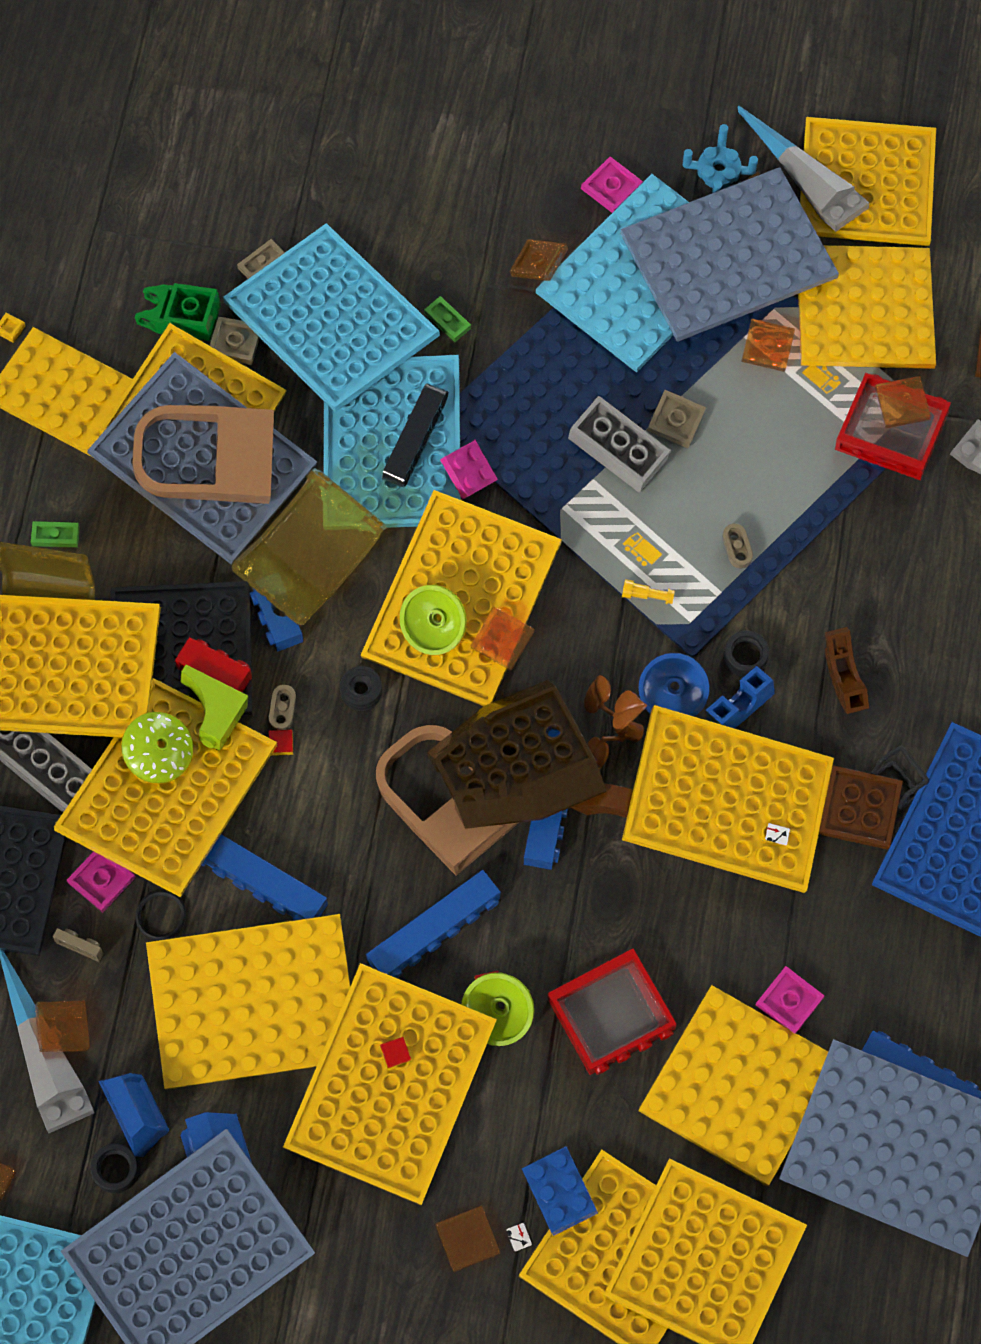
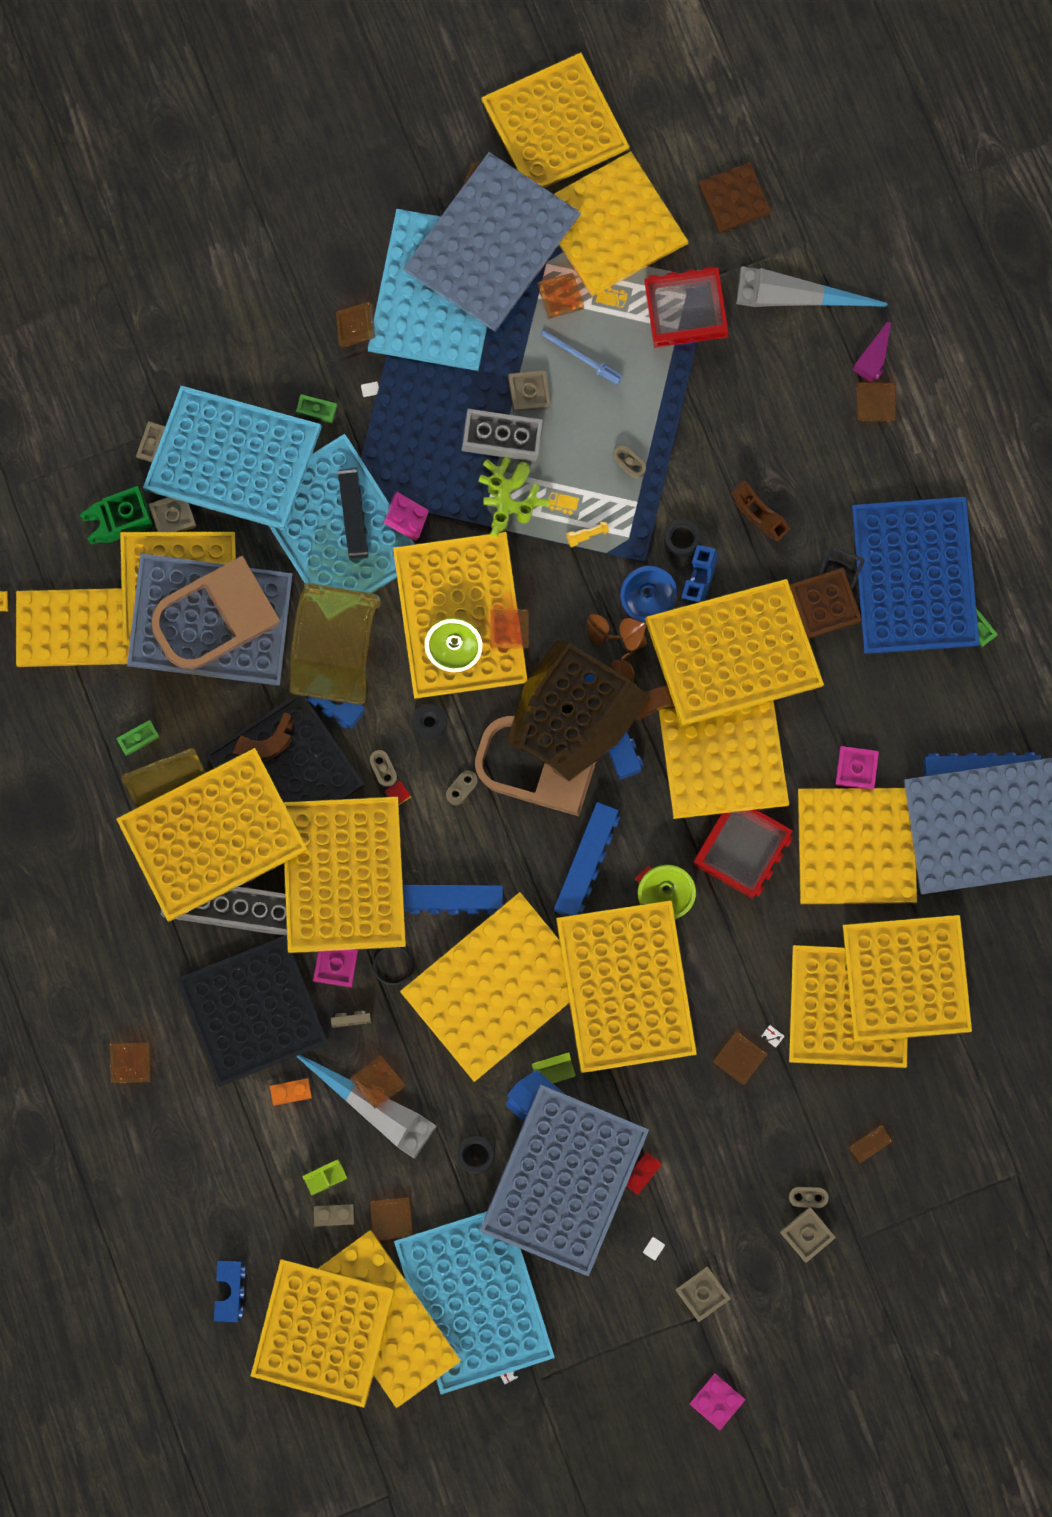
camera: 30 degrees left, 10 degrees up
blue helmet [98,1073,169,1157] -> none
lime dish [121,712,193,783] -> none
red brick [175,637,252,693] -> none
lime arch [181,665,248,751] -> none
red tile [380,1037,411,1069] -> none
blue plate [522,1147,598,1236] -> none
dark pink plate [581,157,643,213] -> none
dark azure plate [682,124,758,193] -> none
light grey plate [738,106,869,232] -> none
white sticker [765,823,790,845] -> none
clear orange tile [875,376,931,429] -> none
none -> reddish brown arch [233,712,294,762]
none -> white sticker [361,382,379,397]
none -> dark tan plate [446,771,478,805]
none -> lime plant [479,457,550,537]
none -> lime panel [532,1053,575,1083]
none -> medium blue piece [541,330,623,385]
none -> red plate [626,1152,662,1195]
none -> yellow plate [659,701,789,819]

